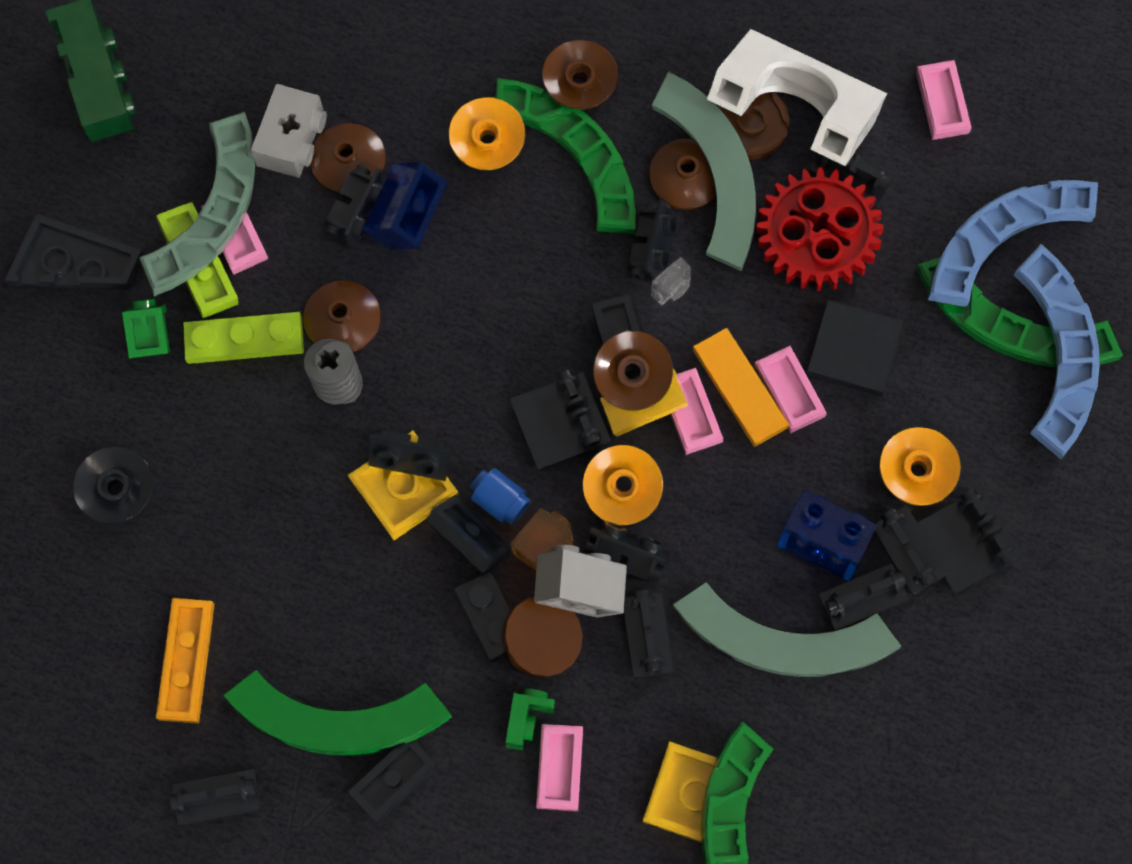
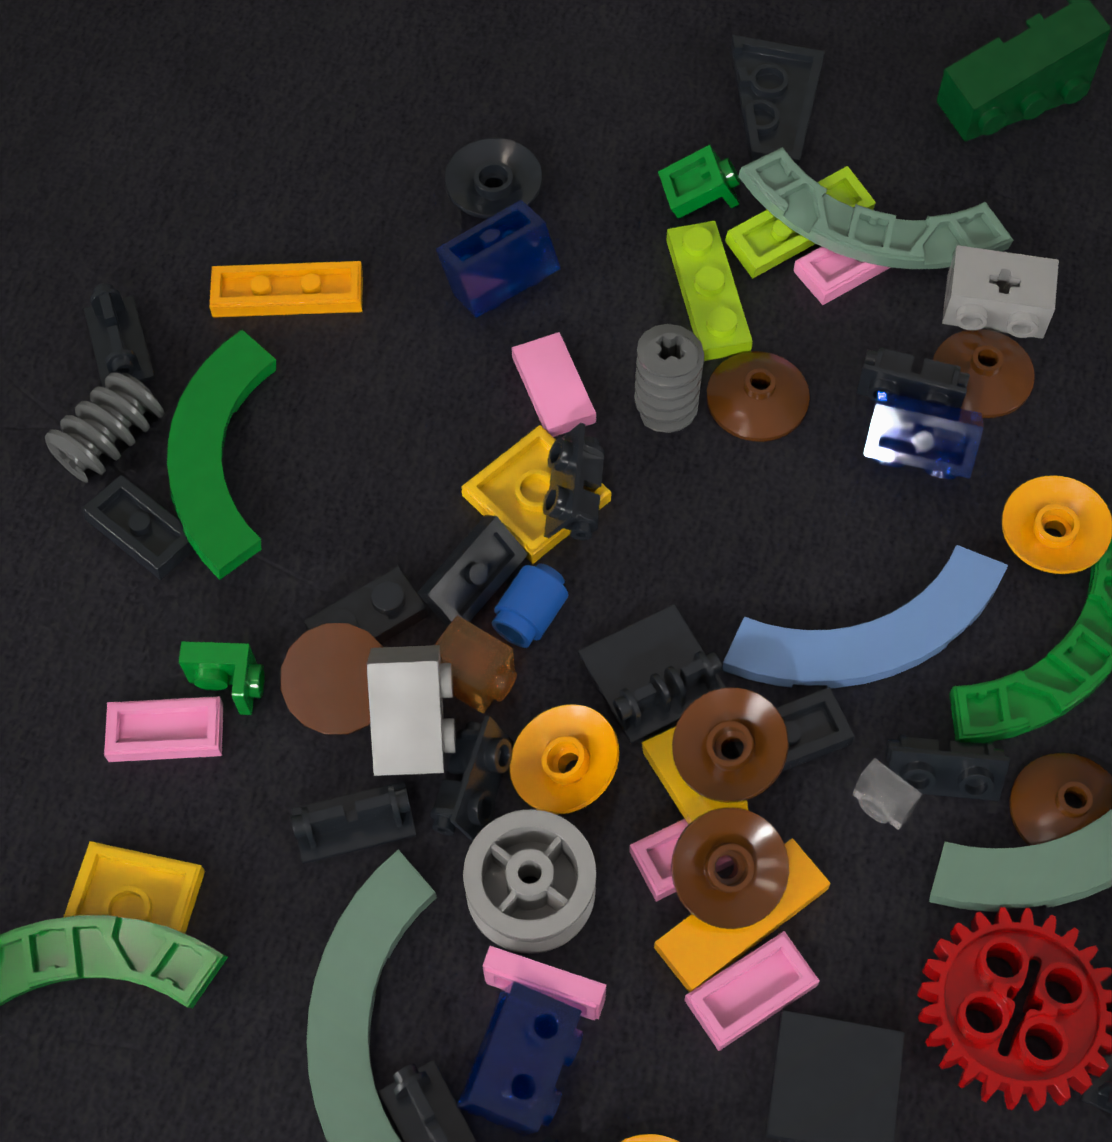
camera: 80 degrees right, 10 degrees down
none -> dark grey piece [45,372,165,483]
none -> clear blue brick [436,200,561,318]
none -> light grey wheel [463,810,596,954]
none -> bright pink tile [483,946,606,1021]
none -> bright pink tile [512,332,596,437]
none -> reddish brown dish [671,807,789,929]
none -> medium blue tile [722,545,1008,688]

